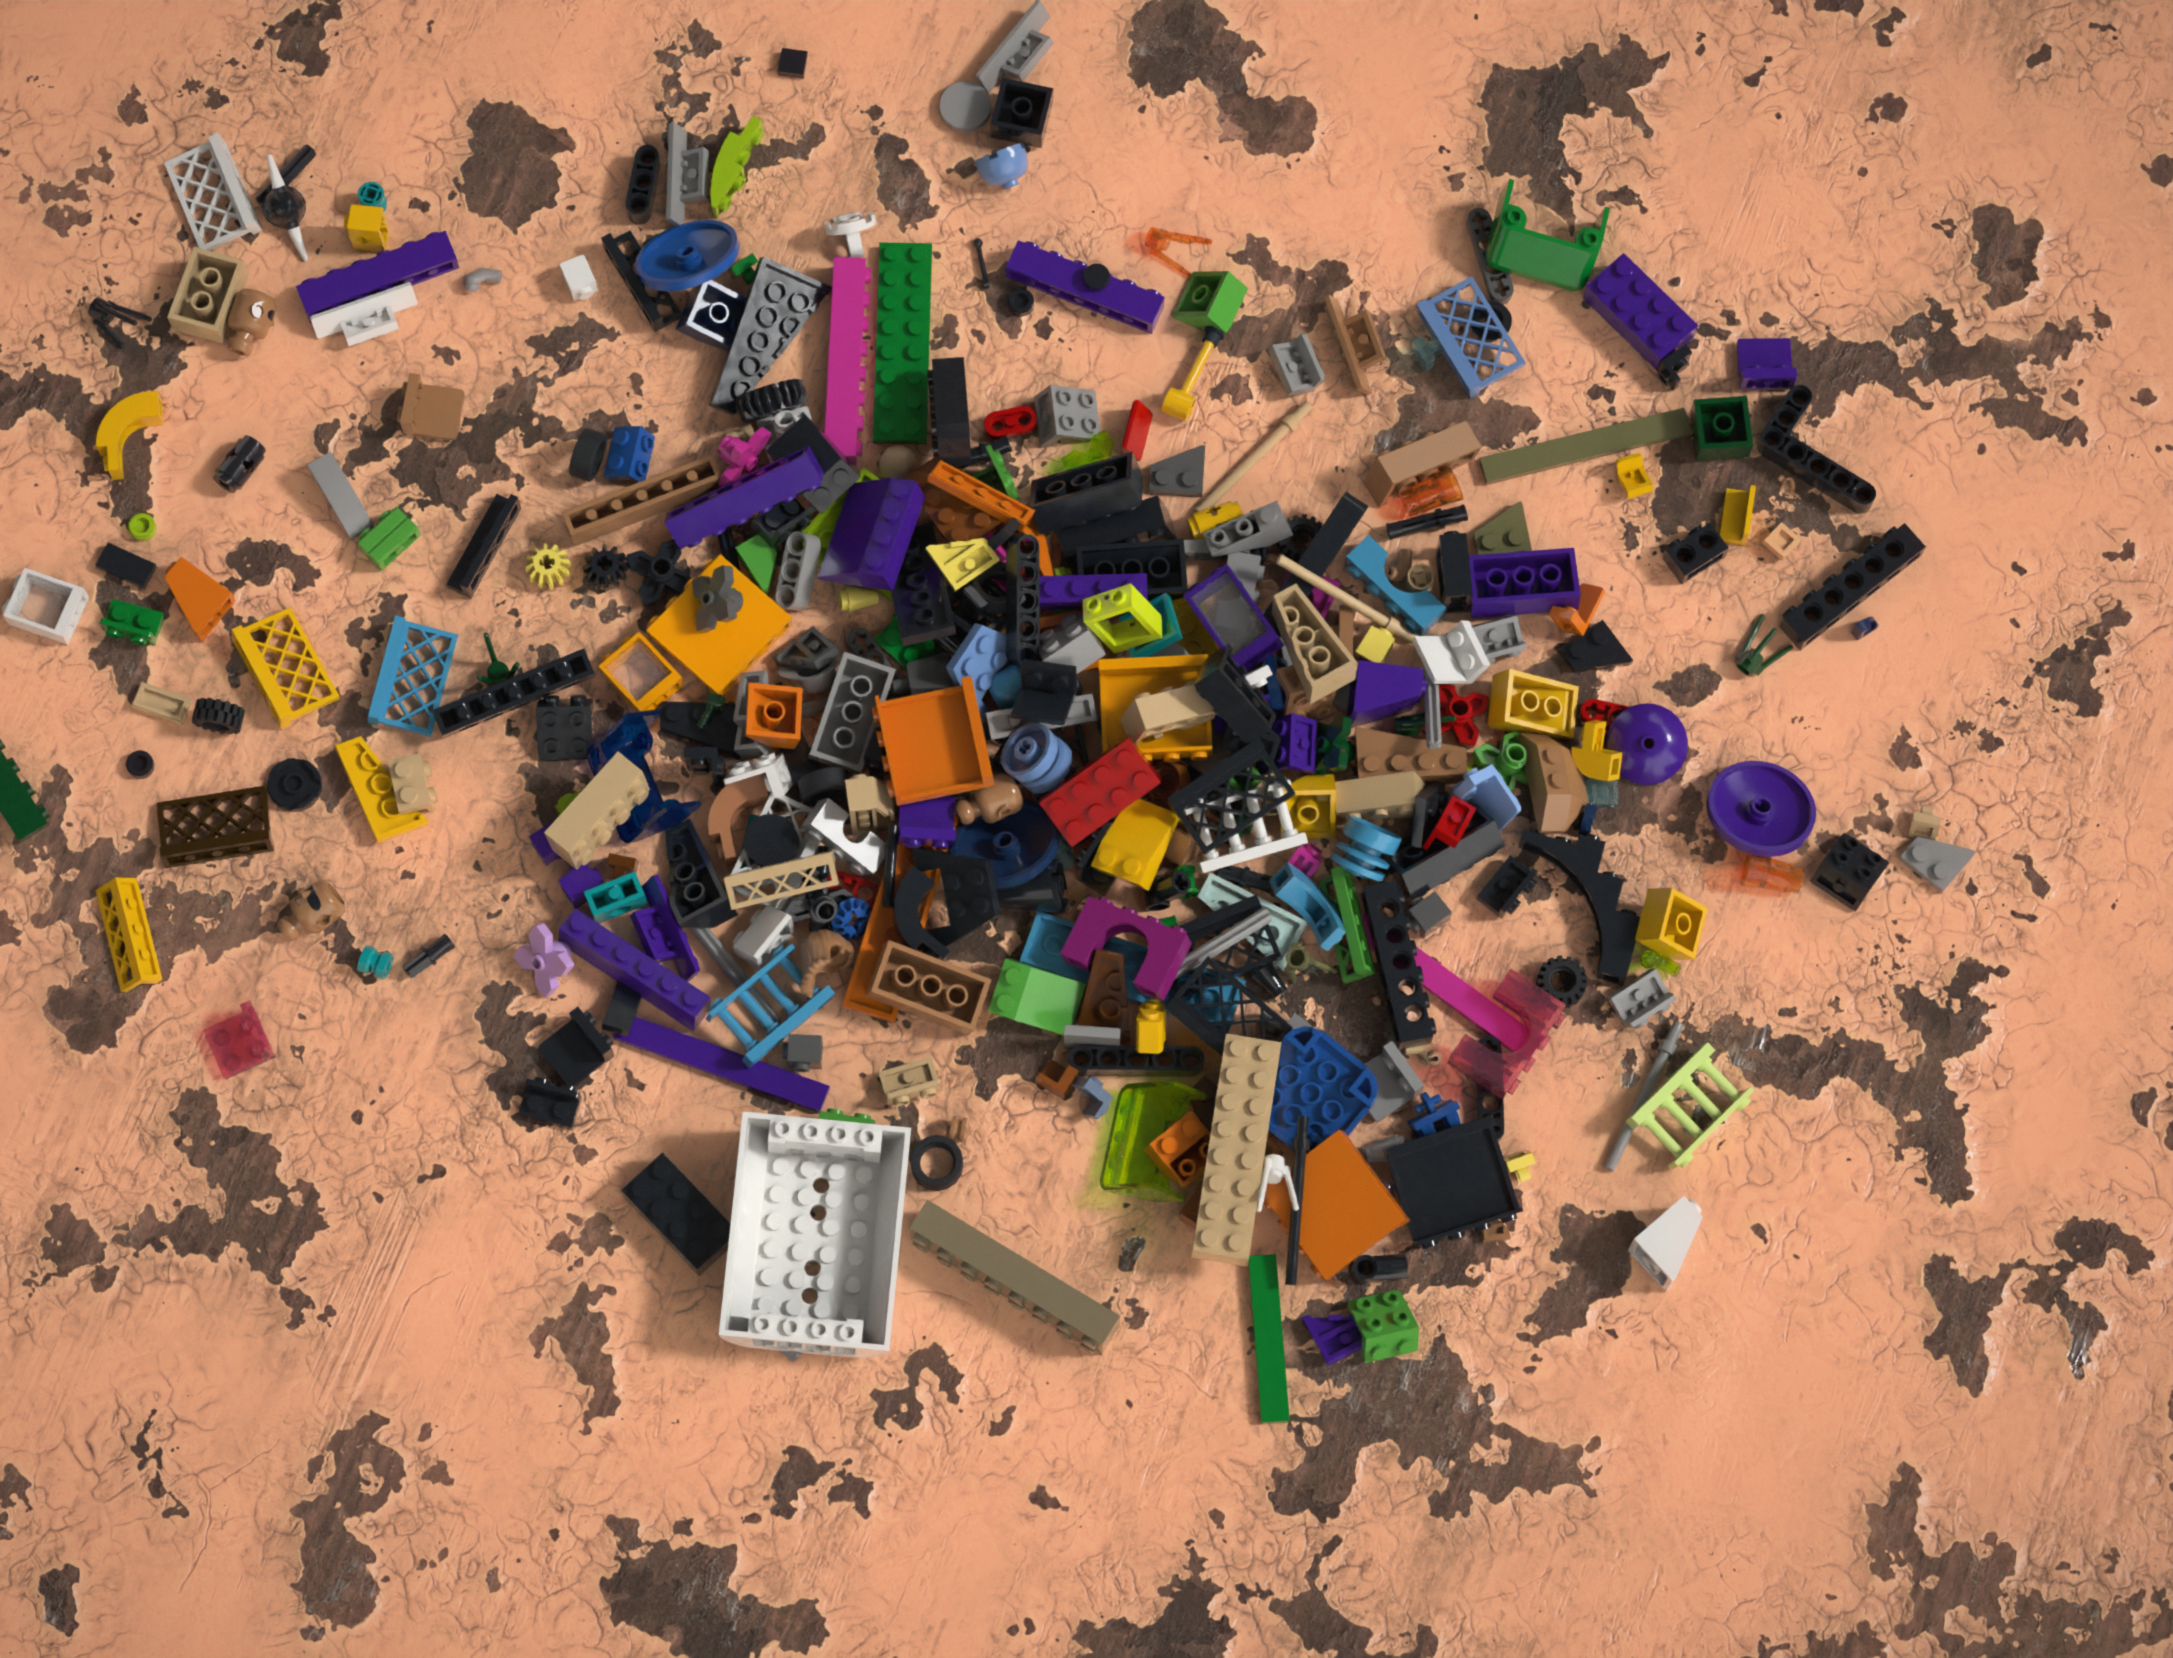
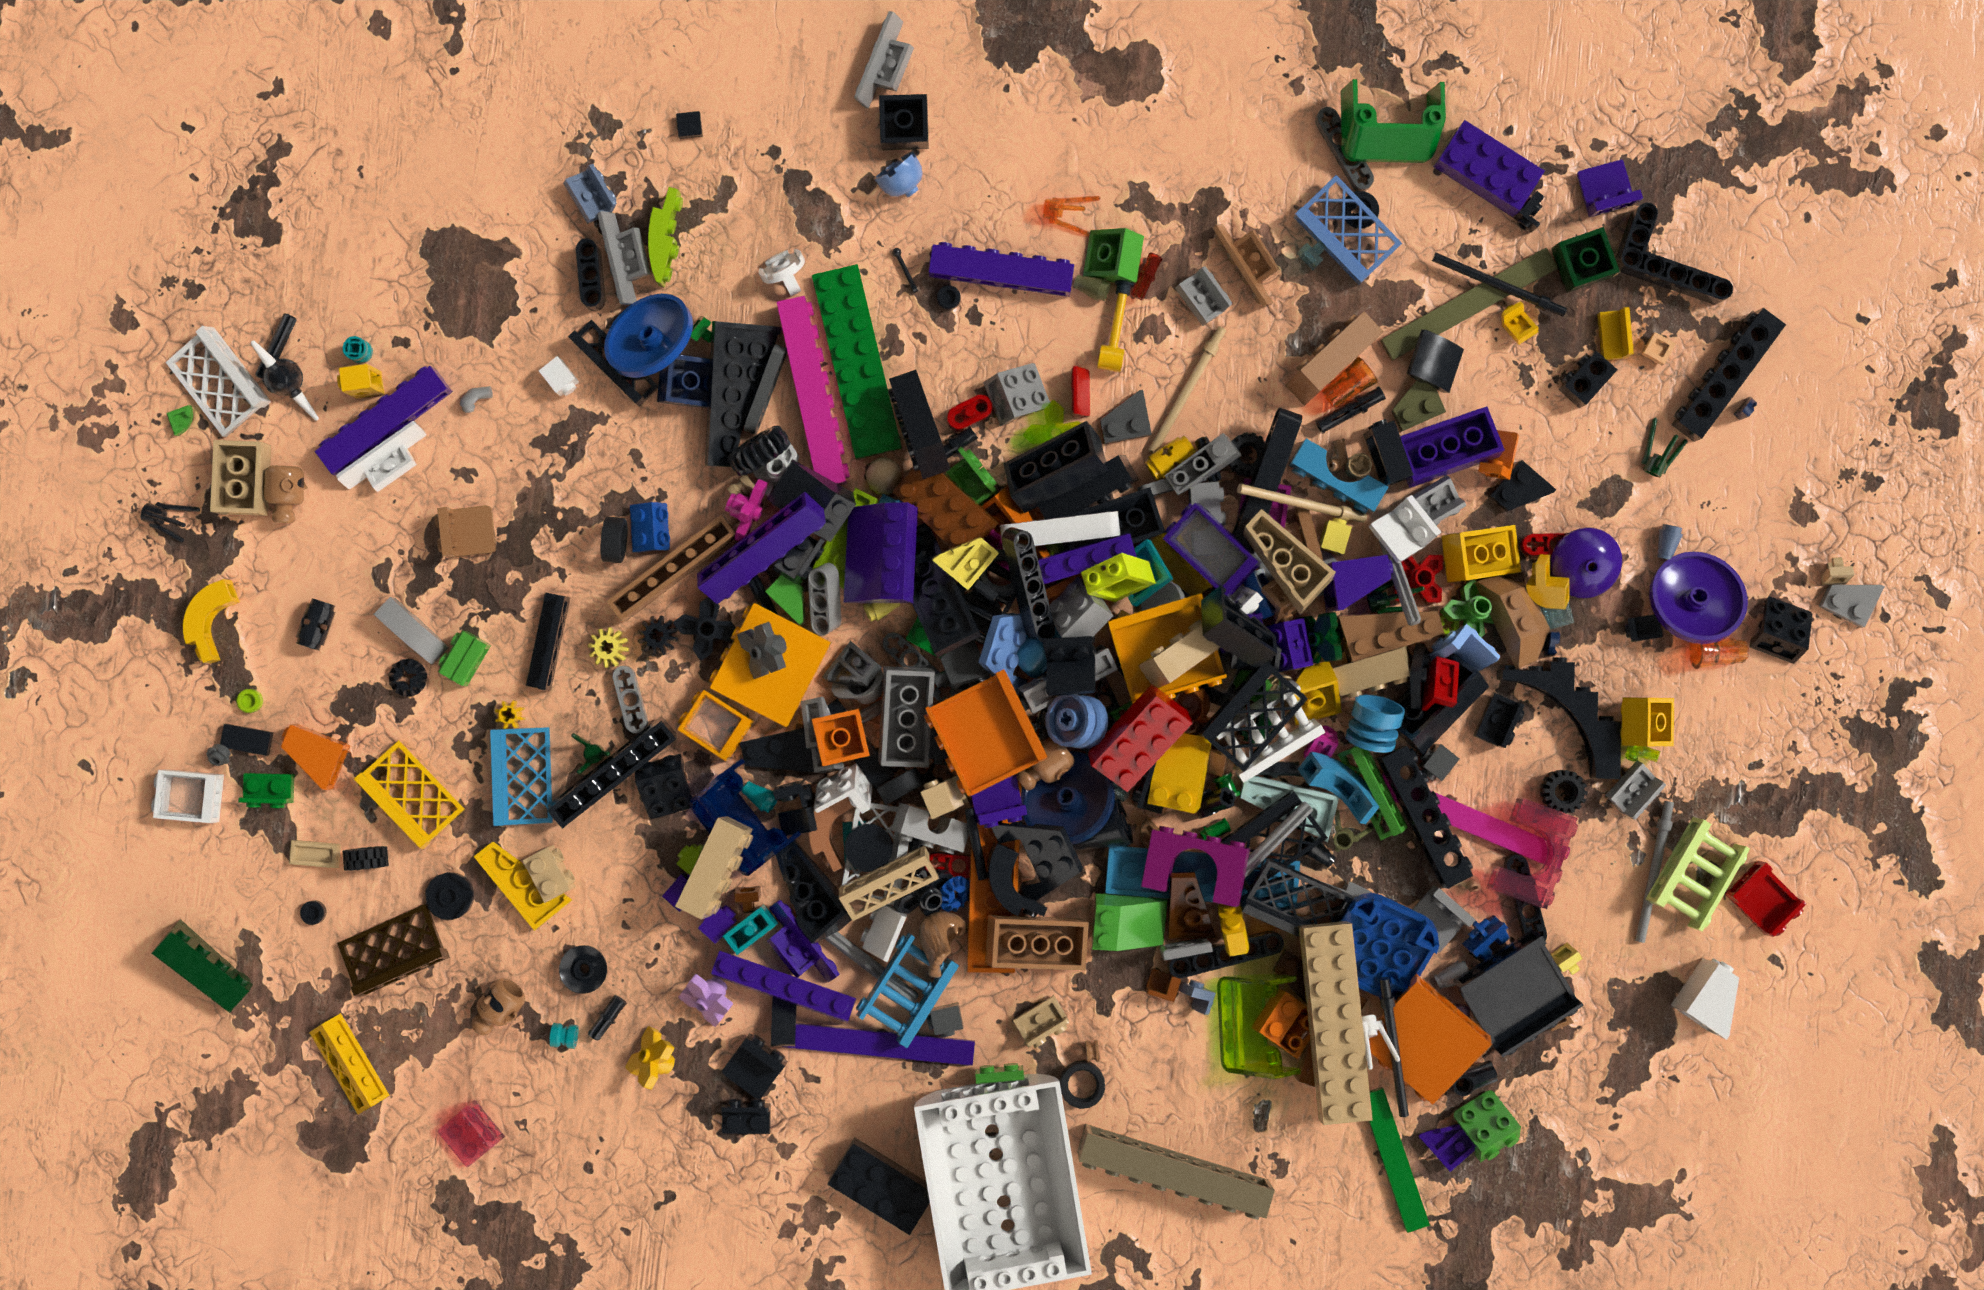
camera: 15 degrees left, 15 degrees up
clear green hand [696,693,726,729] -> none
orange tile [927,460,1035,532] -> none
light grey tile [939,81,992,133] -> none
black tile [987,518,1021,551] -> none
black tile [1083,263,1110,292] -> none
none -> bright green tile [167,405,193,436]
none -> dark grey plate [206,744,231,766]
none -> black gear [388,659,427,697]
none -> yellow gear [495,700,526,729]
none -> black dish [559,945,608,994]
none -> sand blue bracket [563,164,617,224]
none -> light grey beam [613,666,648,733]
none -> yellow plant [625,1026,675,1090]
none -> teal cone [741,781,778,813]
none -> dark grey beam [744,344,787,435]
none -> black tile [778,807,817,837]
none -> white beam [1000,511,1120,549]
none -> olive cone [1074,275,1111,301]
none -> clear red axle [1131,253,1163,300]
none -> black slope [1406,329,1464,393]
none -> black bar [1432,252,1567,317]
none -> black bracket [1625,614,1664,642]
none -> sand blue cone [1657,524,1683,560]
none -> red panel [1725,861,1807,937]

